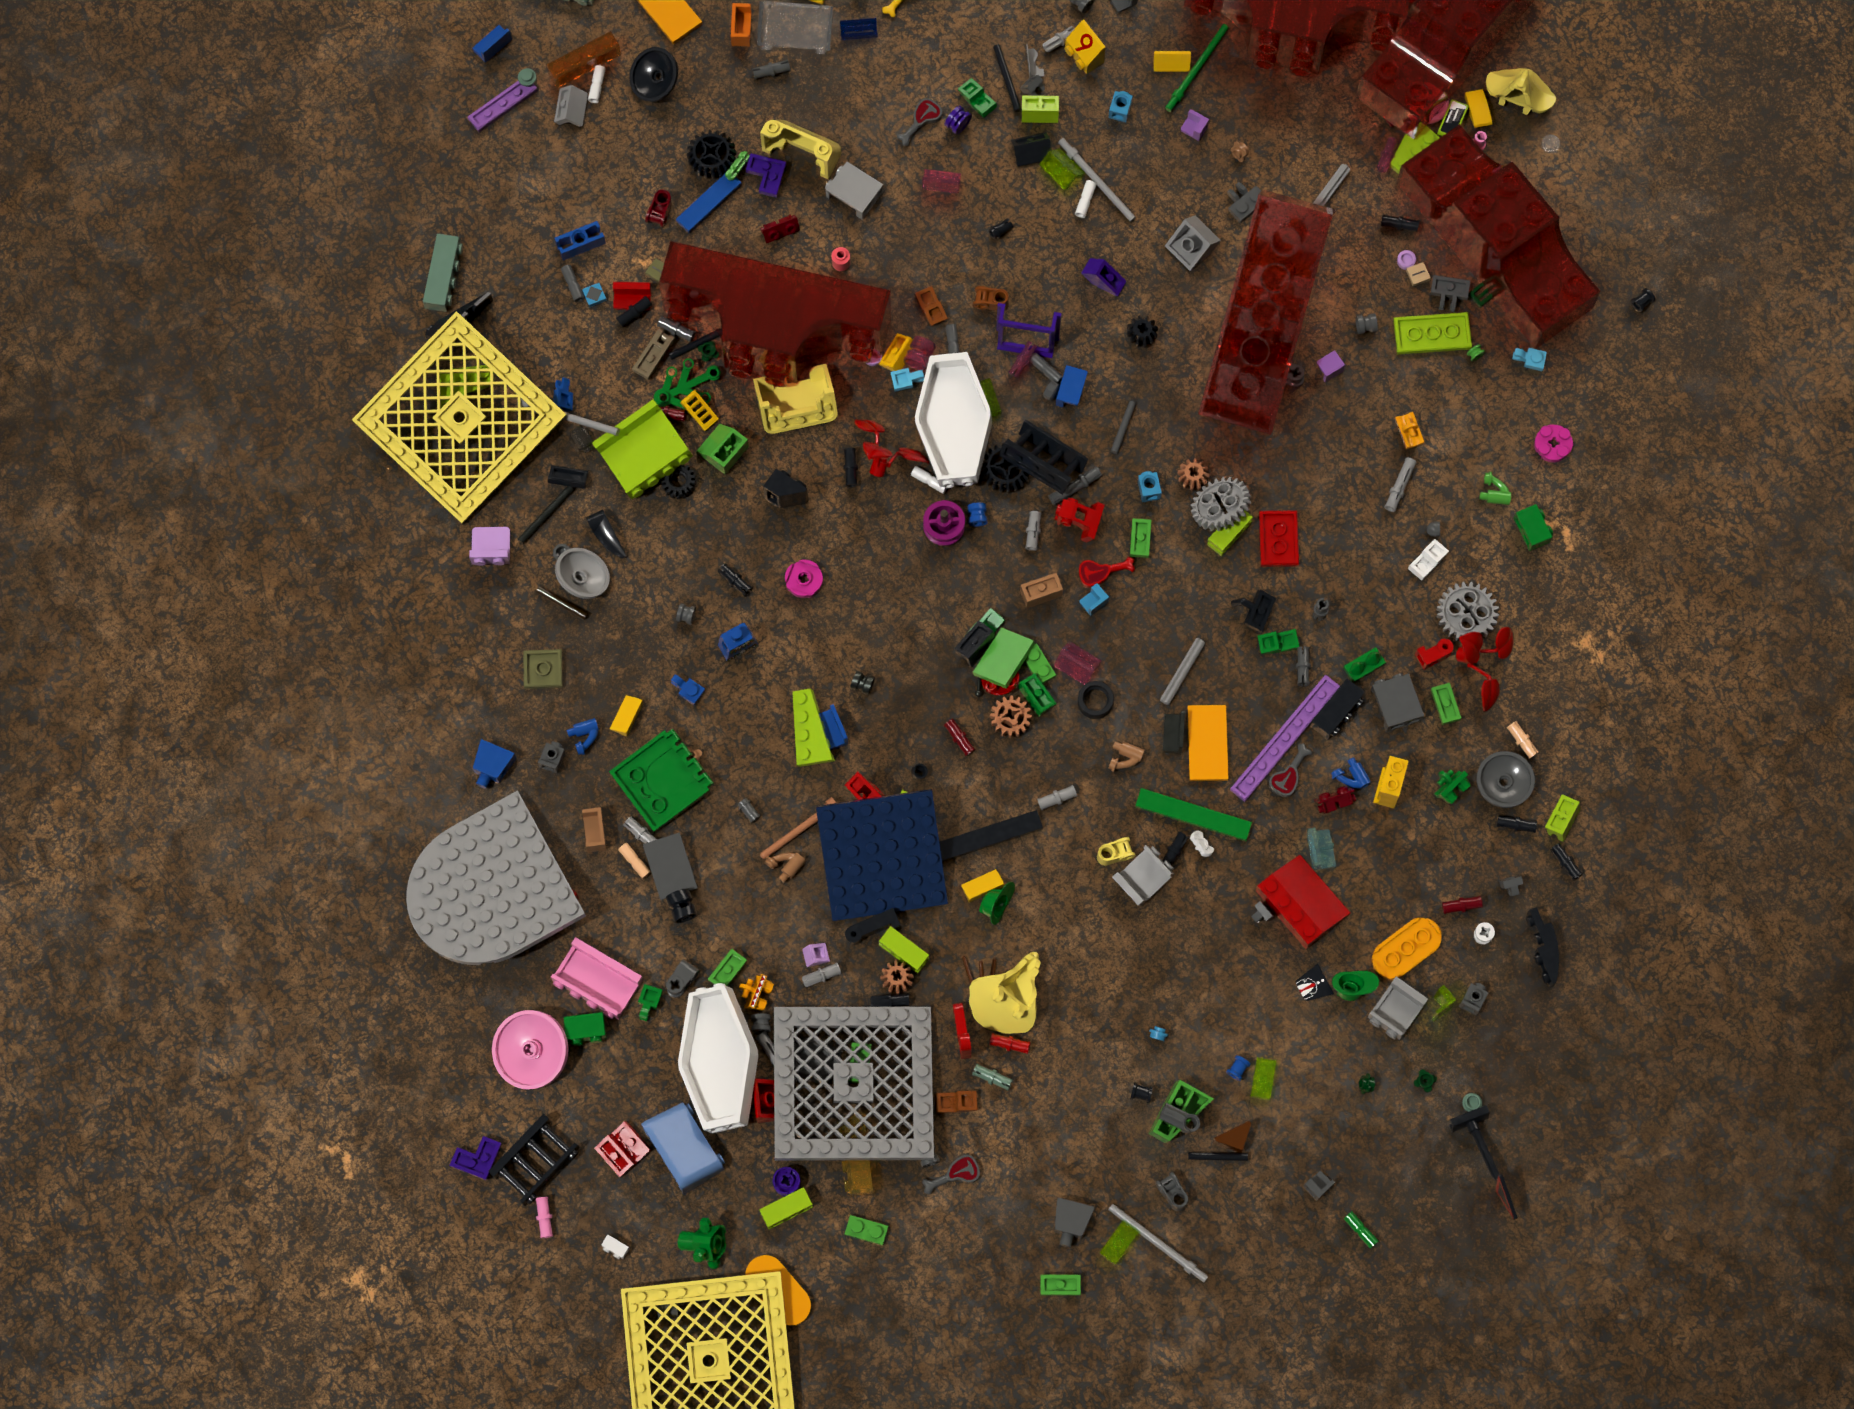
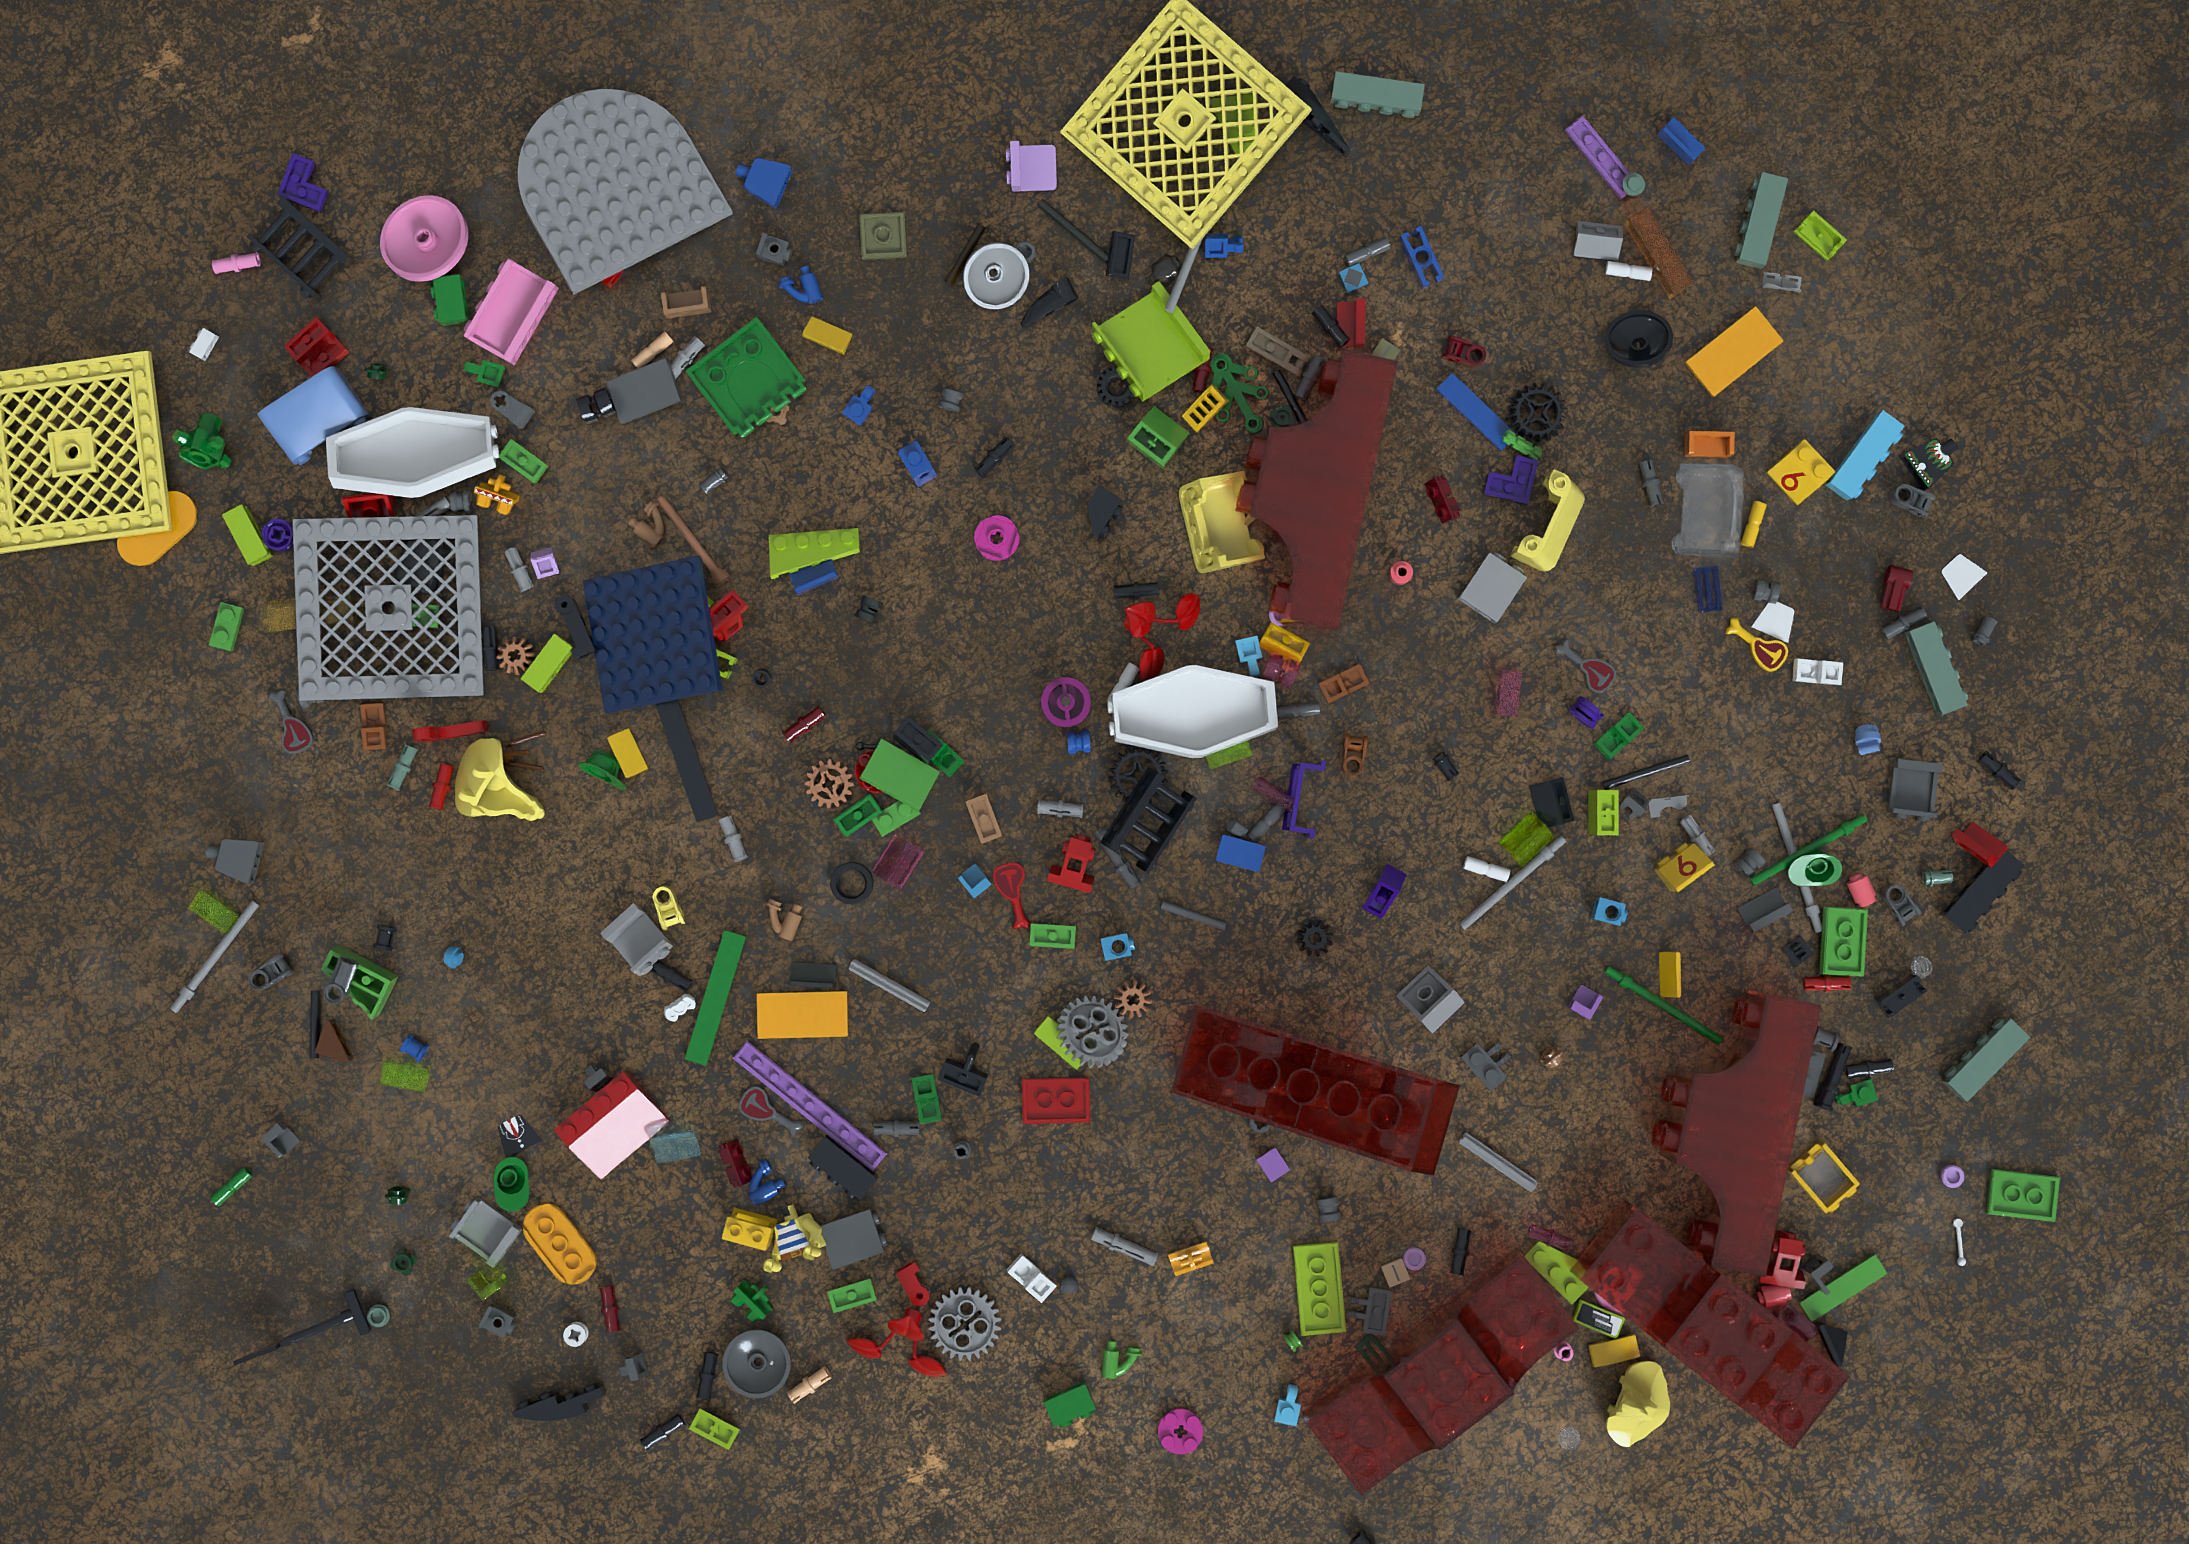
camera: 85 degrees right, 15 degrees up
bright green plate [1040,1275,1081,1296] -> none
green tile [1343,647,1386,683] -> none
none -> dark green plate [364,363,390,379]
none -> torso [763,1204,826,1273]

